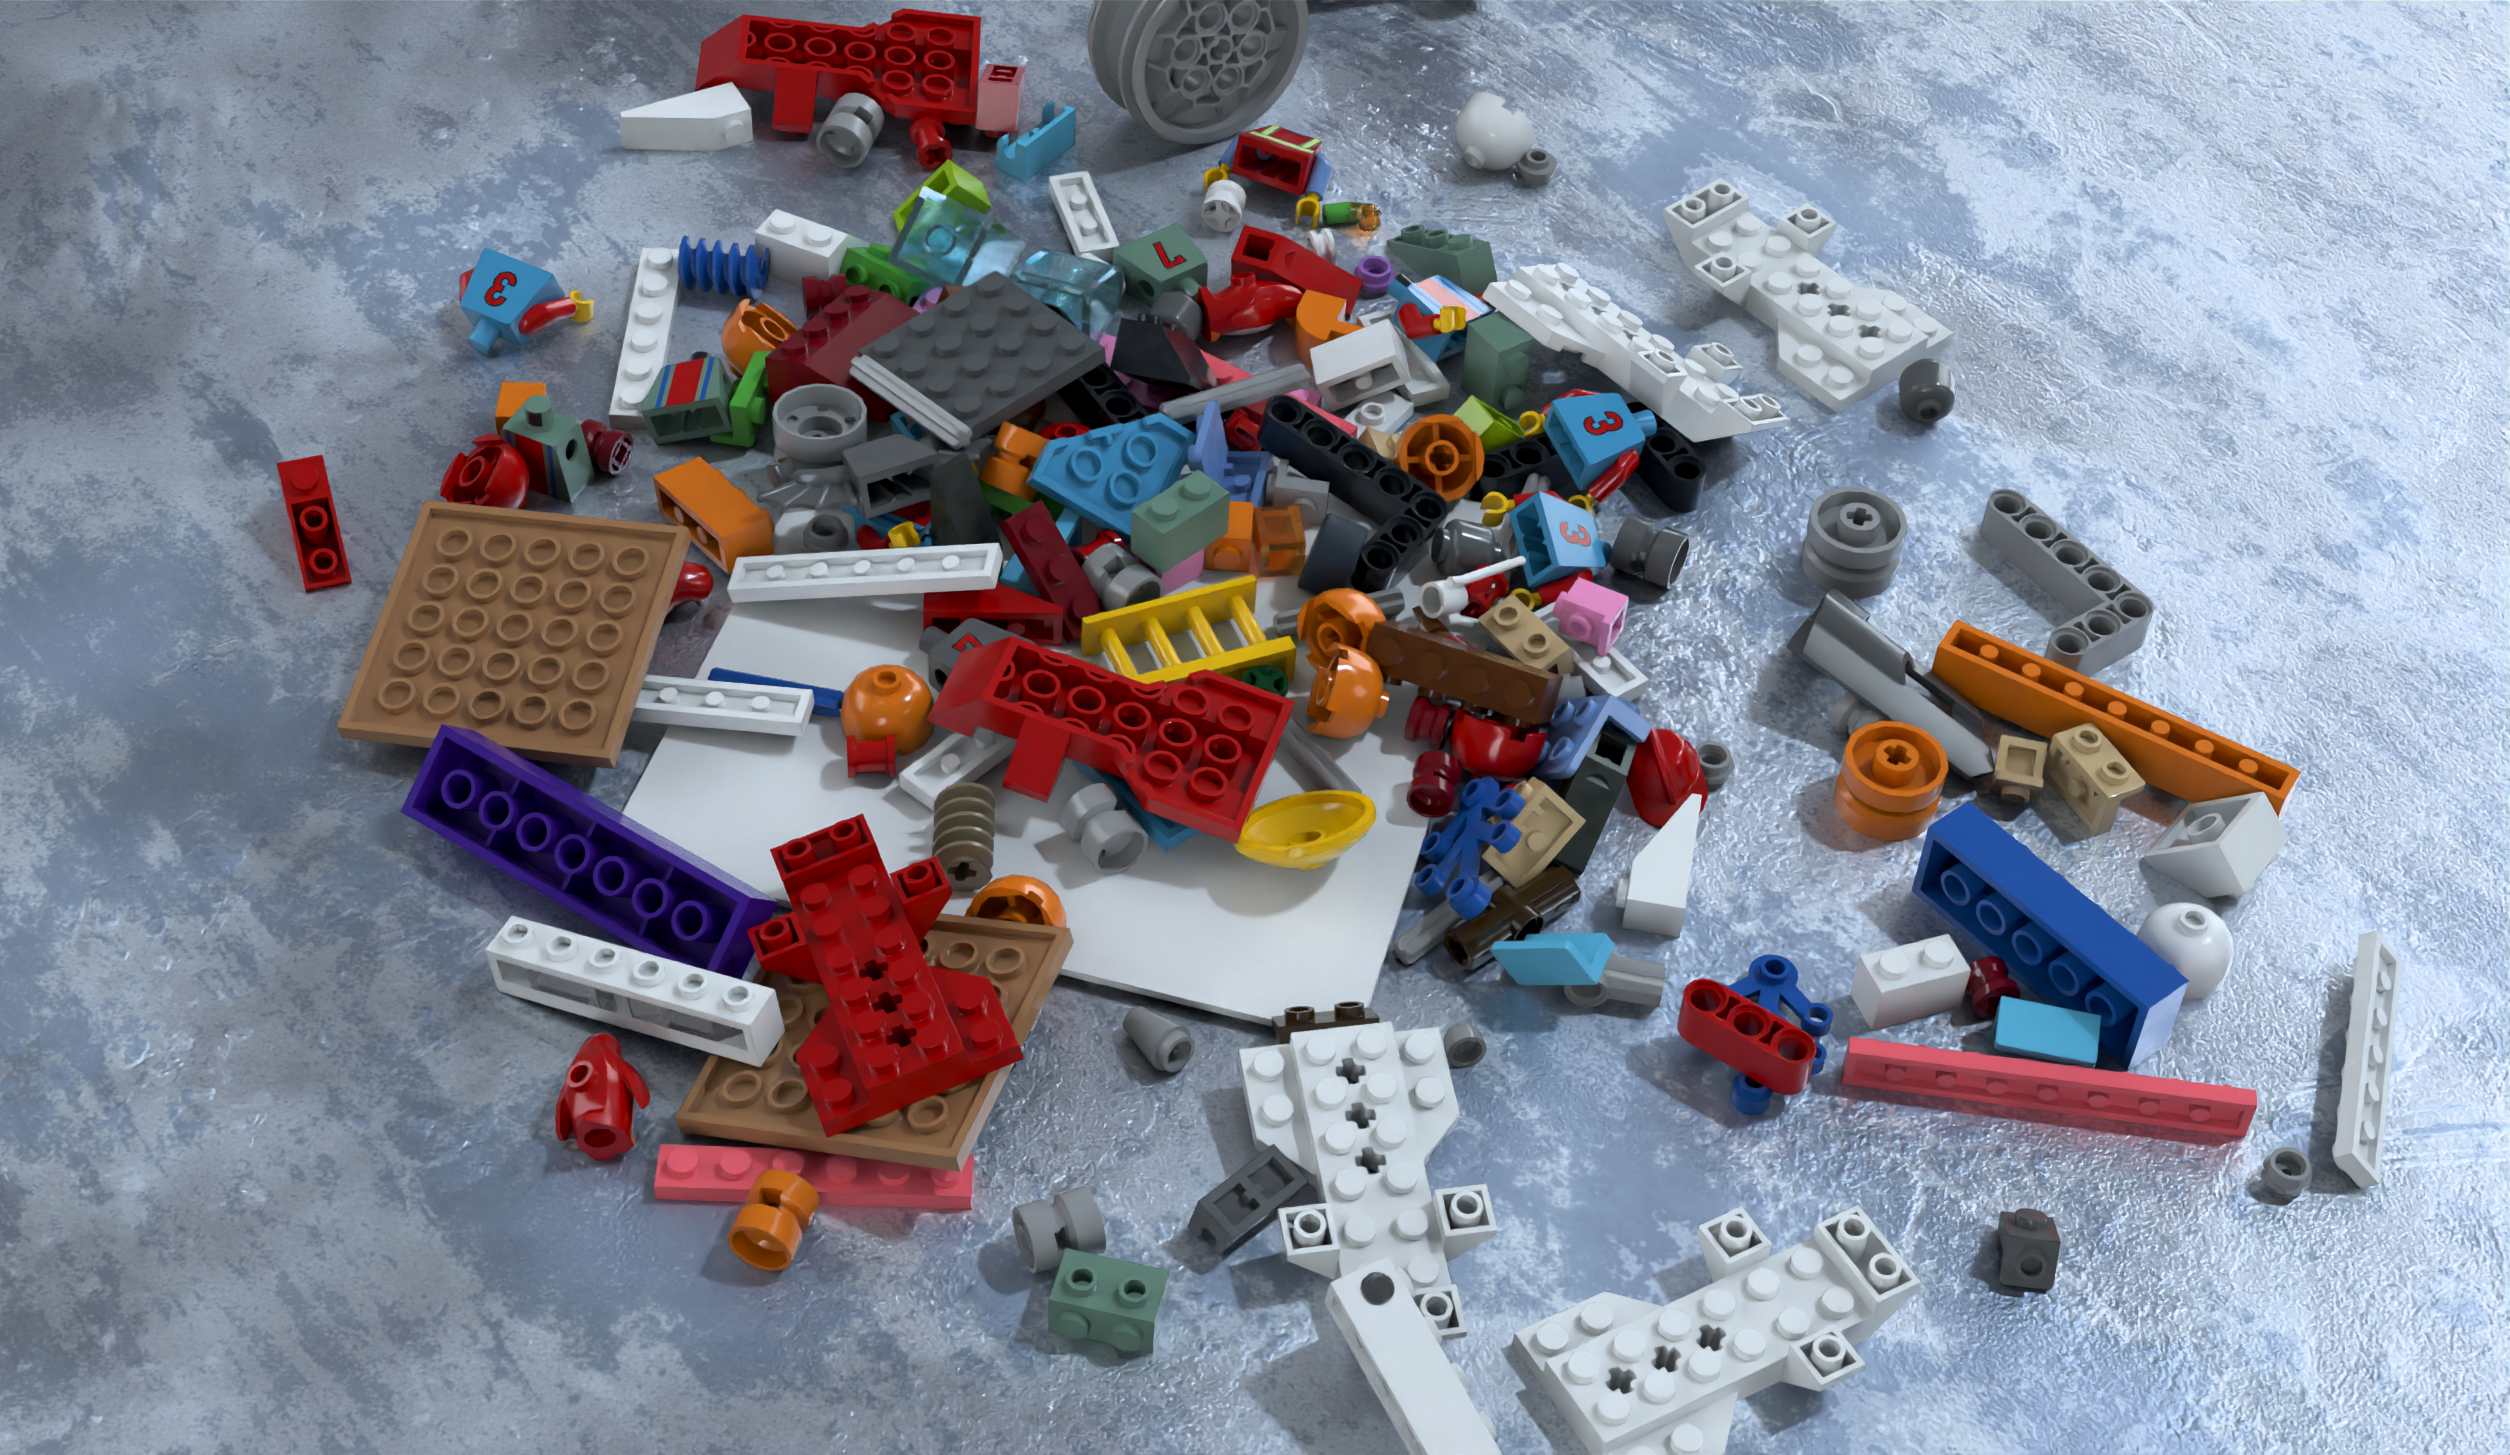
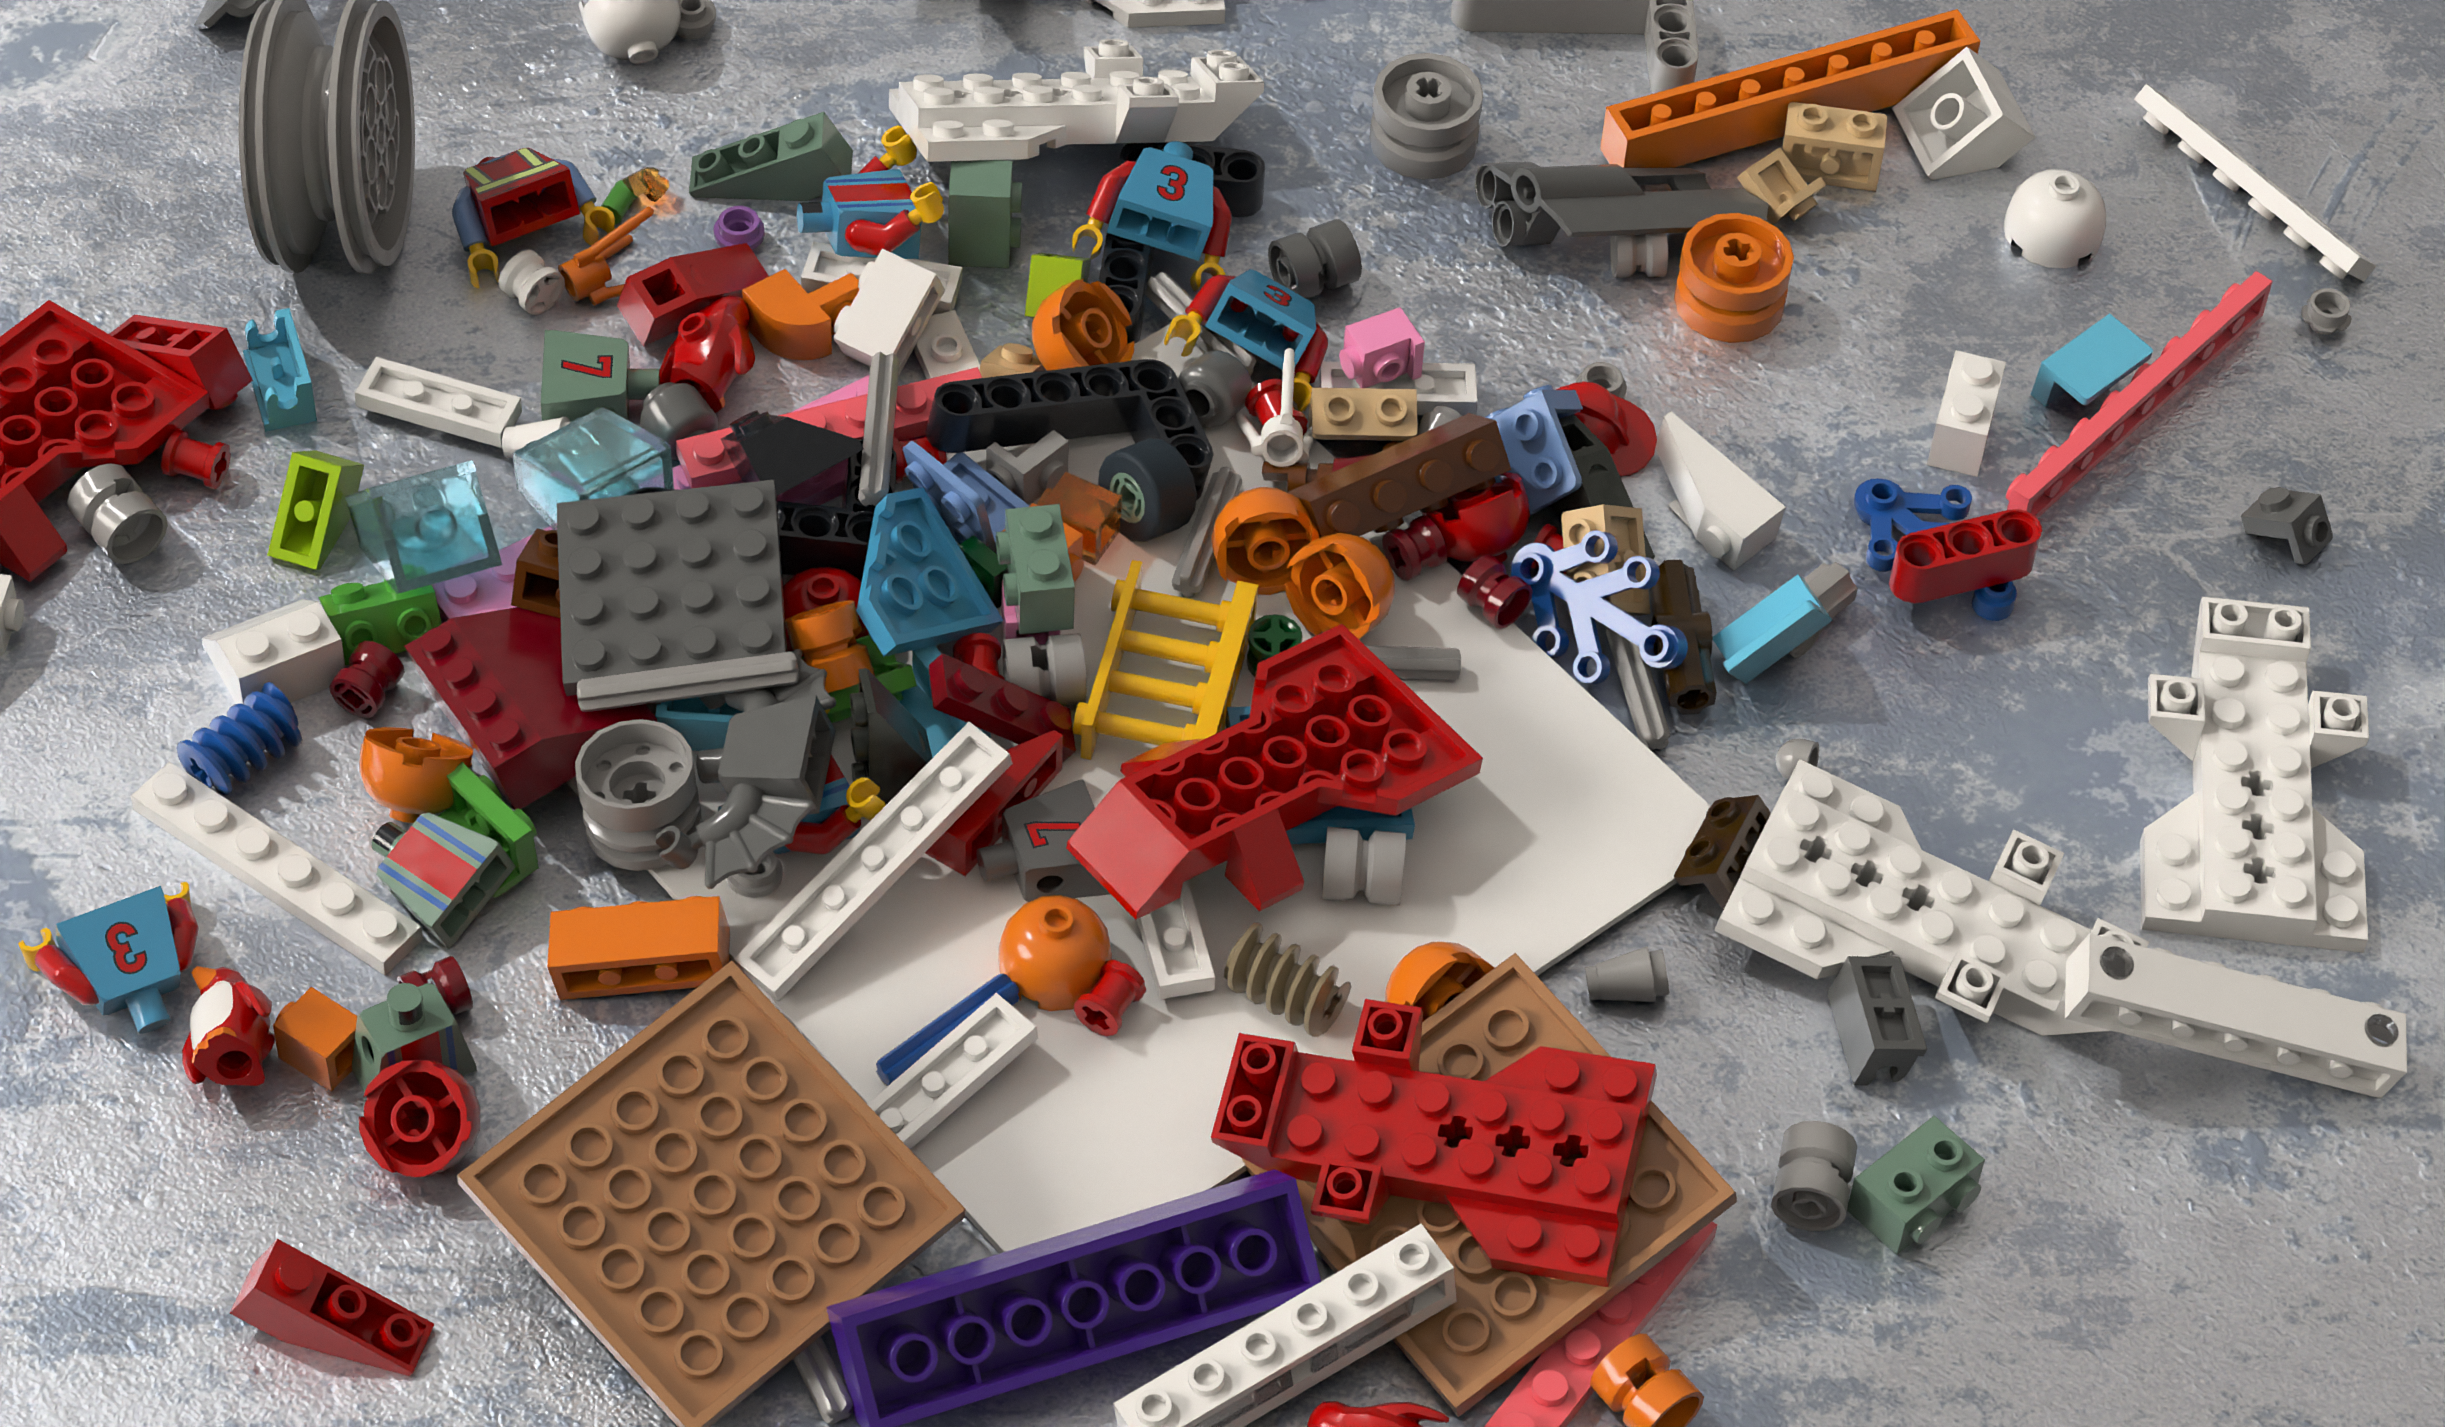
camera: 55 degrees left, 5 degrees up
yellow dish [1233,790,1376,870] -> none
white bush [1305,228,1336,264] -> none
blue brick [1911,801,2189,1072] -> none
dark red wheel [1965,956,2021,1018] -> none
none -> red animal [182,966,275,1086]
none -> orange plant [558,207,654,306]

